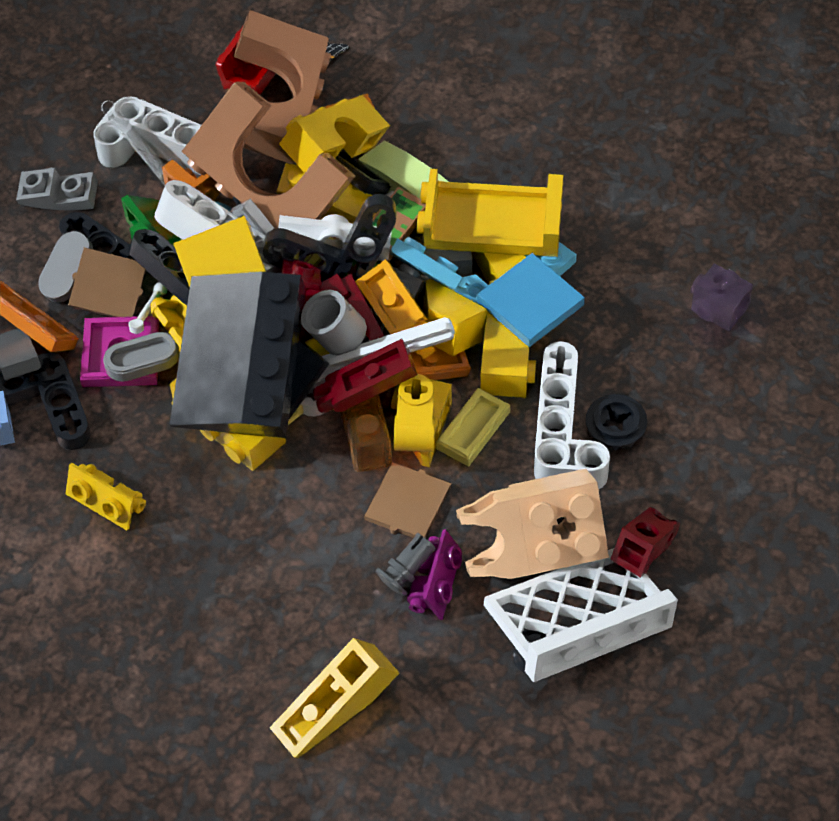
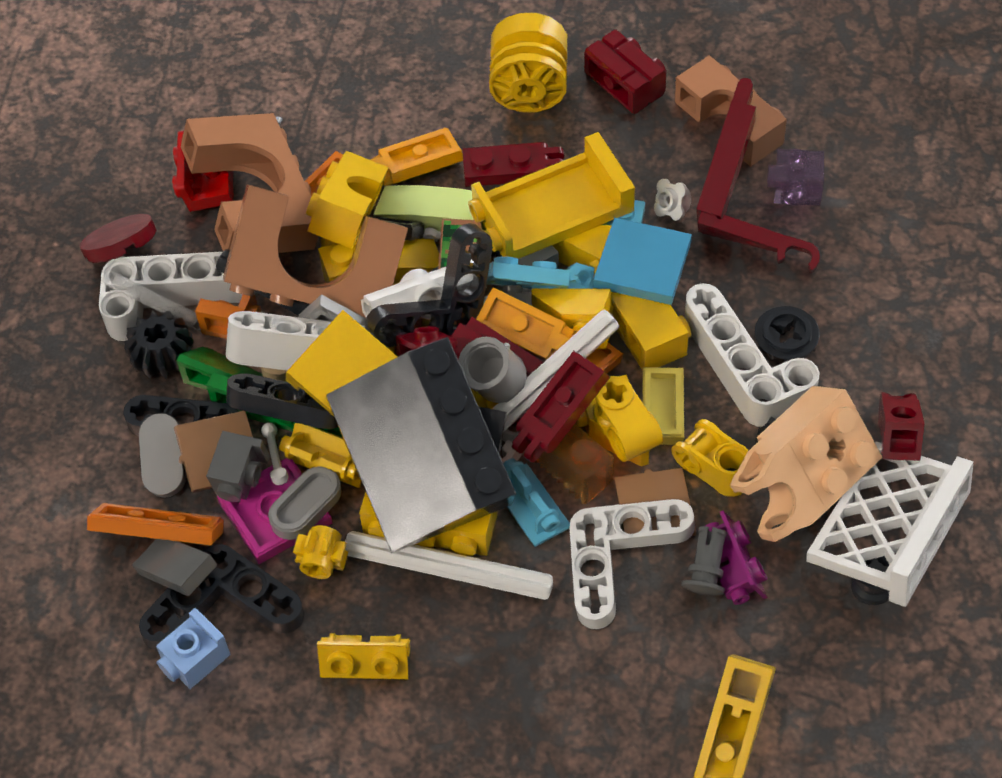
camera: 30 degrees left, 0 degrees up
light grey slope [16,168,98,210] -> none
none -> dark red tile [79,214,157,263]
none -> black gear [124,310,194,379]
none -> dark grey brick [206,431,270,502]
none -> yellow gear [293,525,348,579]
none -> white axle [345,531,553,600]
none -> light orange hinge [371,127,463,186]
none -> dark red hinge [462,142,565,187]
none -> yellow wheel [489,13,567,112]
none -> medium azure hinge [503,458,570,547]
none -> white beam [569,499,695,629]
none -> dark red brick [584,29,667,114]
none -> white plate [654,179,691,221]
none -> yellow piece [671,419,750,497]
none -> nougat arch [675,55,787,167]
none -> dark red hinge [696,78,820,273]

